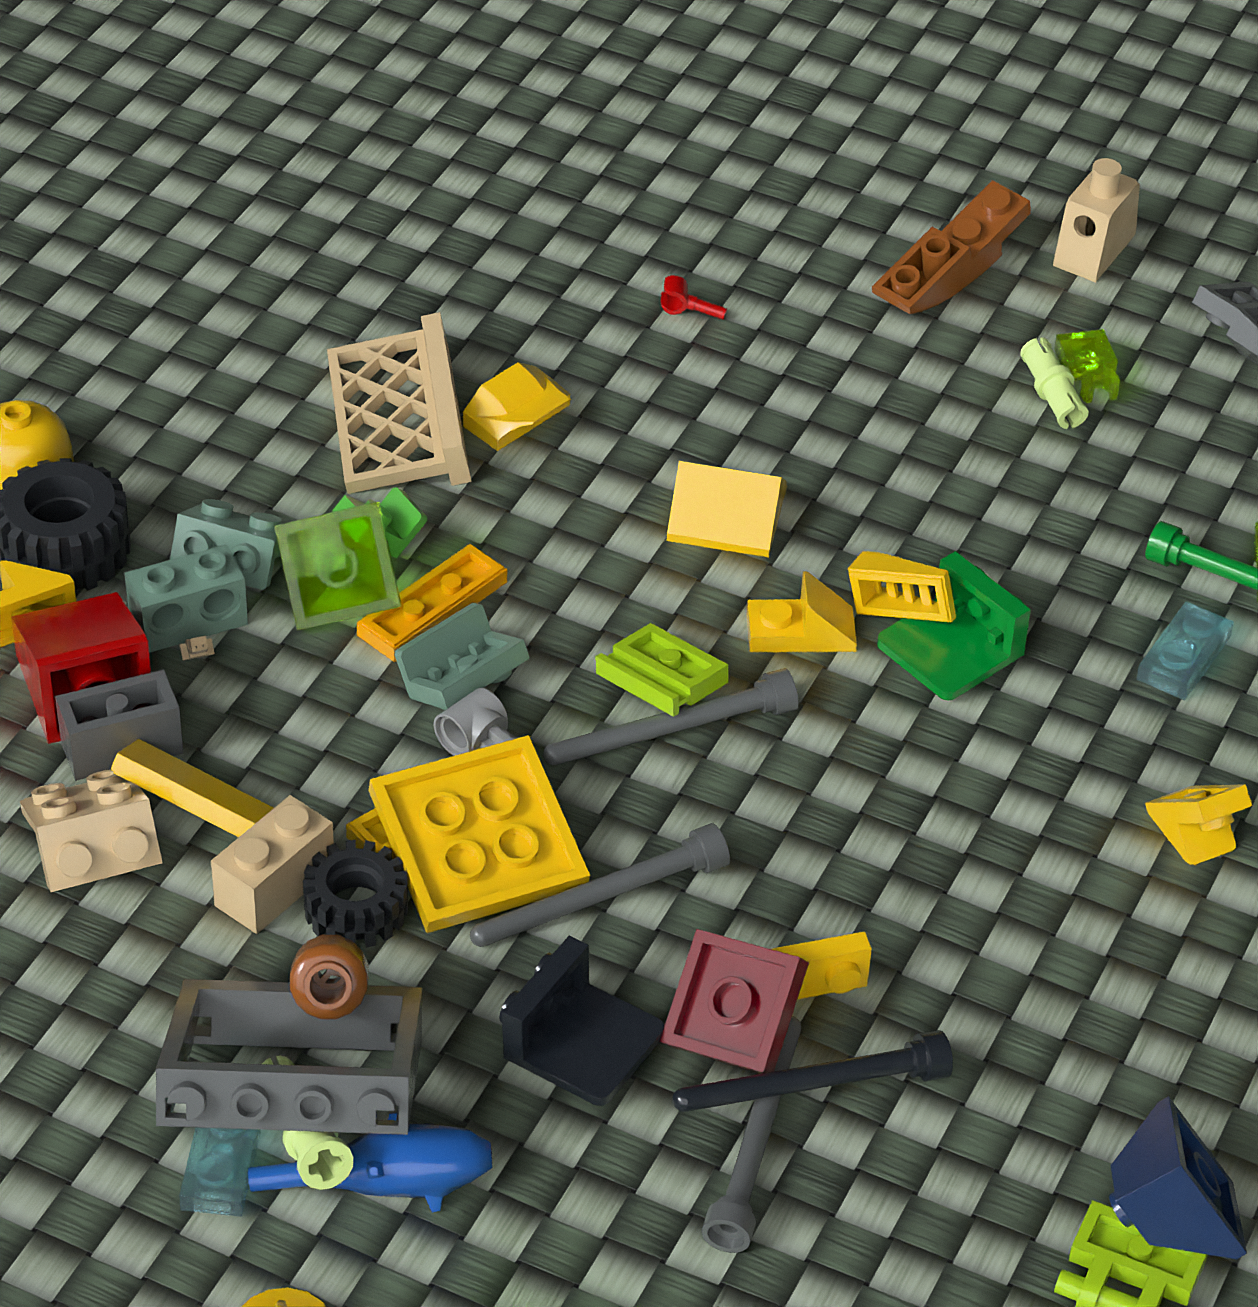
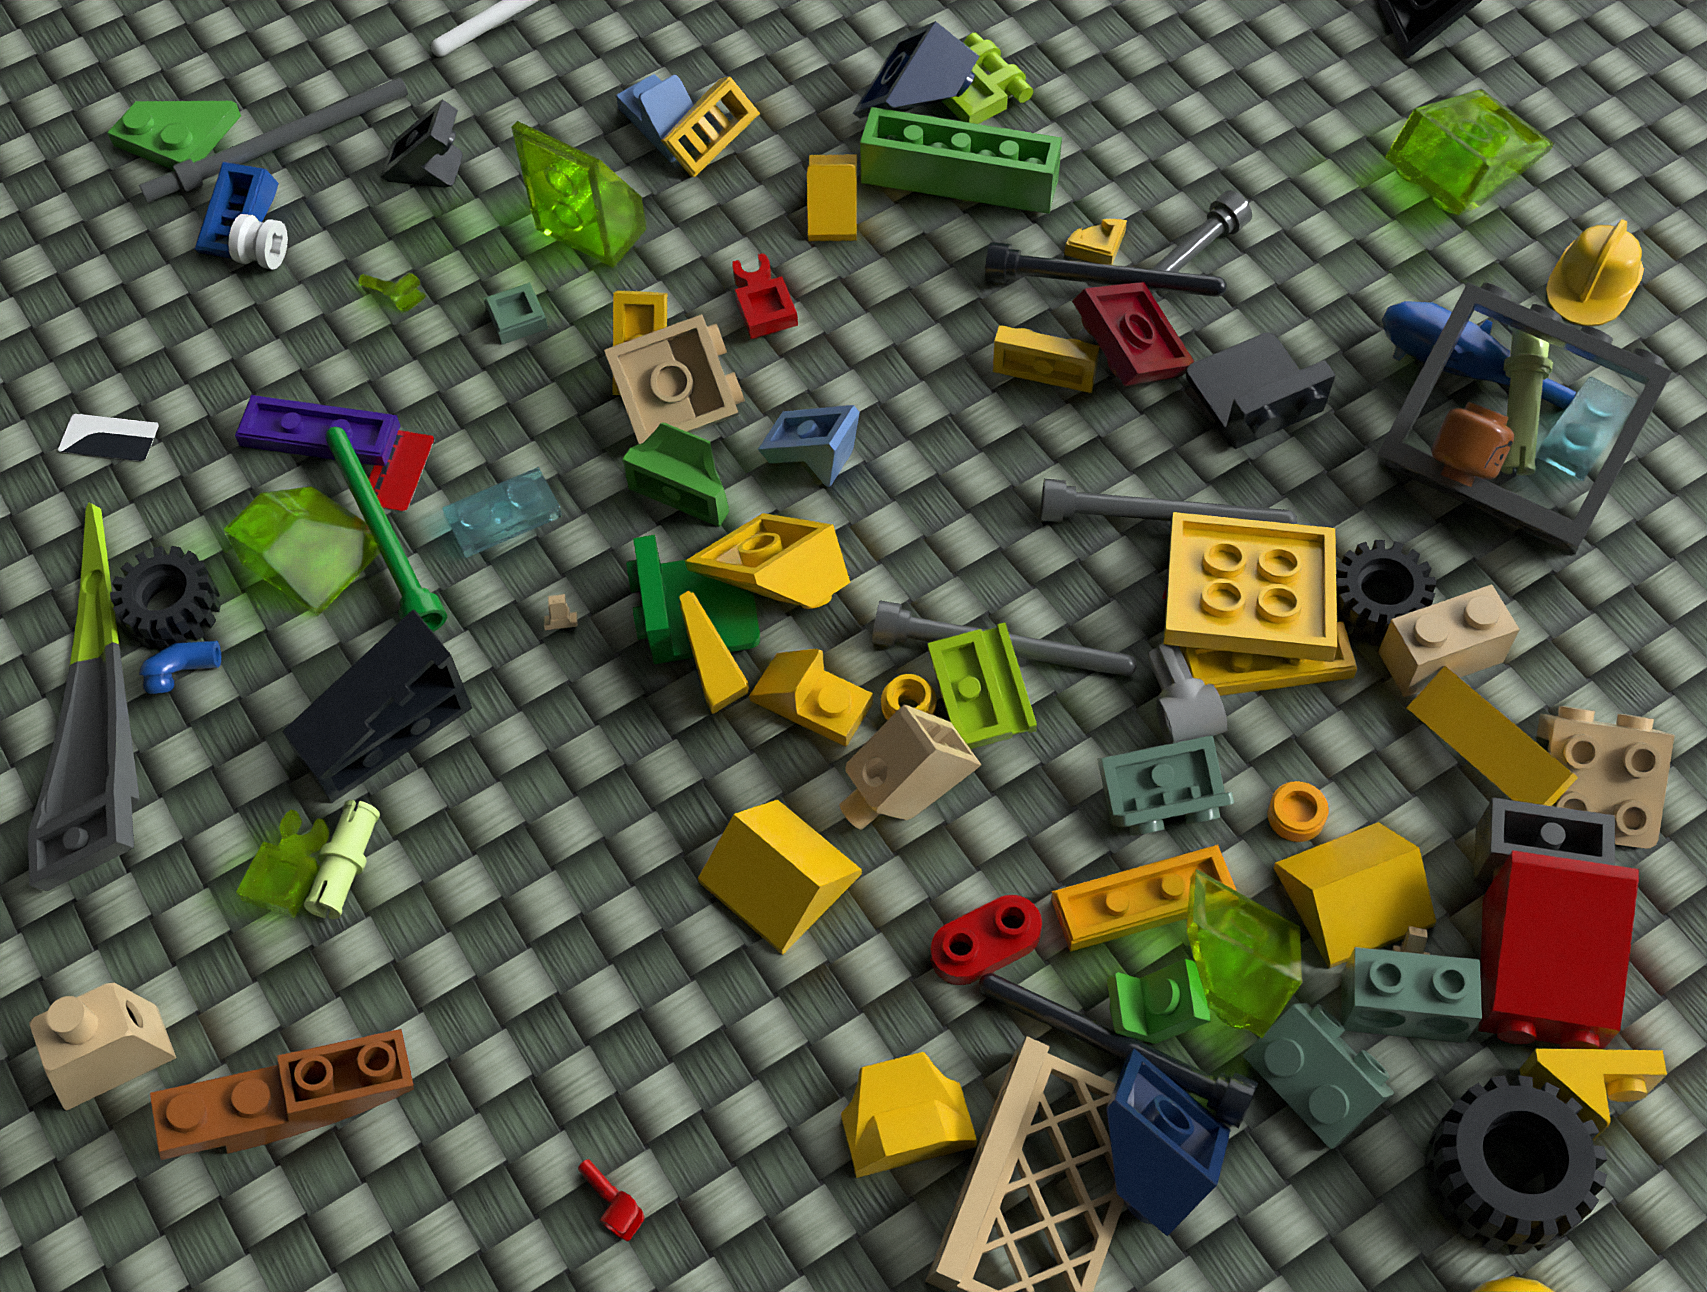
camera: 145 degrees left, 15 degrees up
none -> black wedge [282,609,472,803]
none -> tan piece [544,594,578,630]
none -> tan plate [604,314,745,444]
none -> bright green slope [622,422,730,527]
none -> yellow slope [685,513,850,609]
none -> red plate [732,253,798,339]
none -> medium blue slope [758,405,860,487]
none -> yellow slope [807,154,857,241]
none -> tan torso [839,704,982,830]
none -> bright green brick [860,107,1062,214]
none -> yellow plate [881,674,937,720]
none -> red plate [930,895,1042,985]
none -> black piece [979,973,1258,1129]
none -> yellow tile [1065,219,1127,265]
none -> dark blue slope [1107,1049,1231,1236]
none -> light orange tile [1267,781,1329,842]
none -> yellow slope [1273,822,1436,969]

